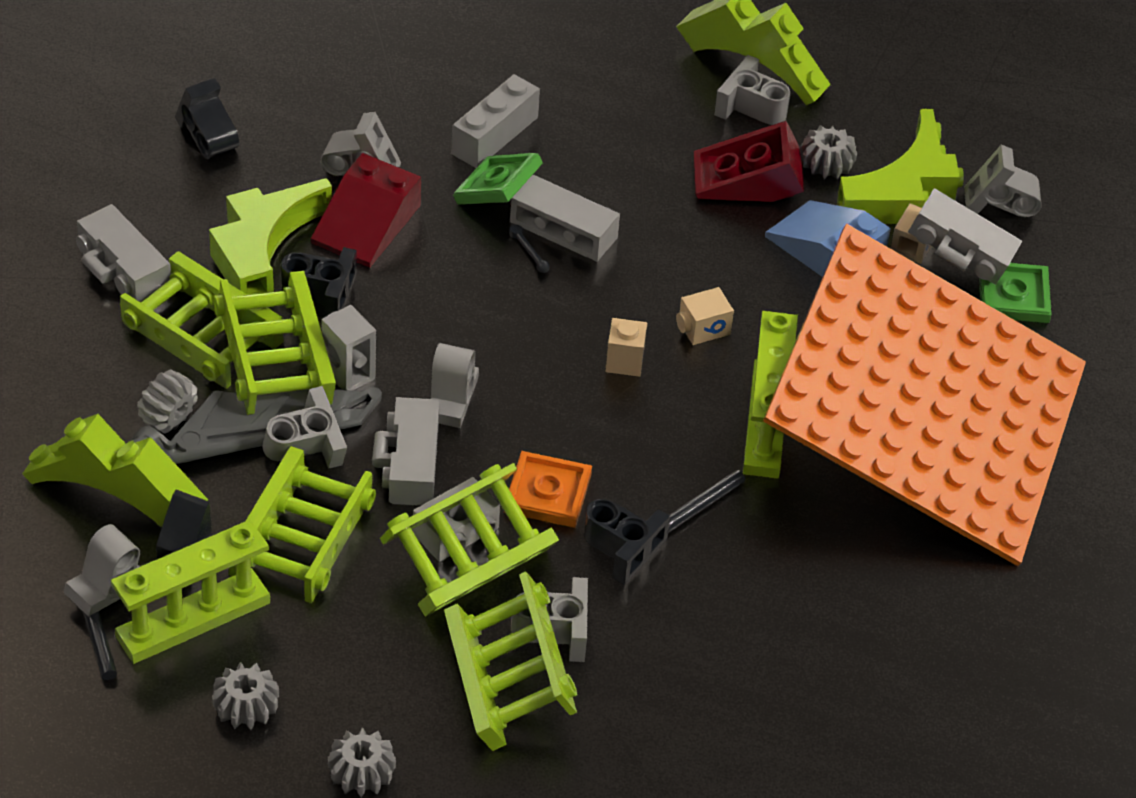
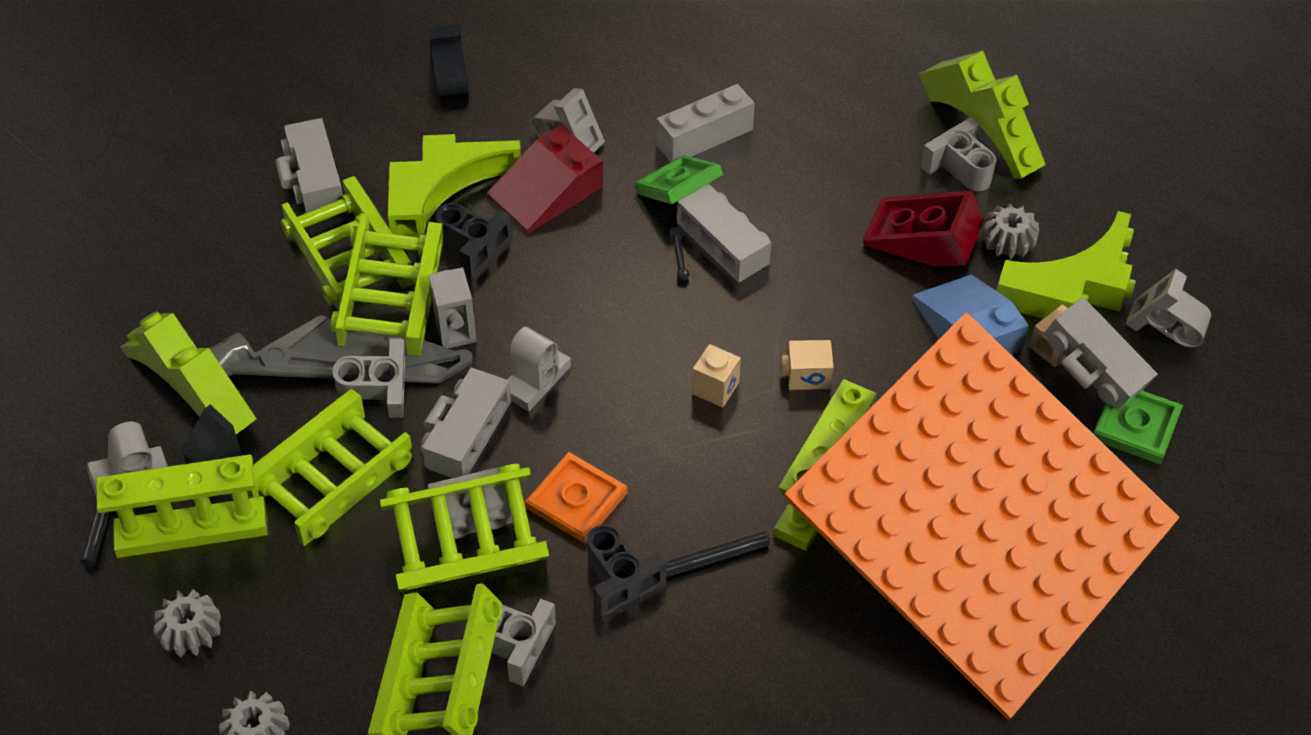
camera: 25 degrees right, 5 degrees up
light grey gear [137,369,198,434] -> none

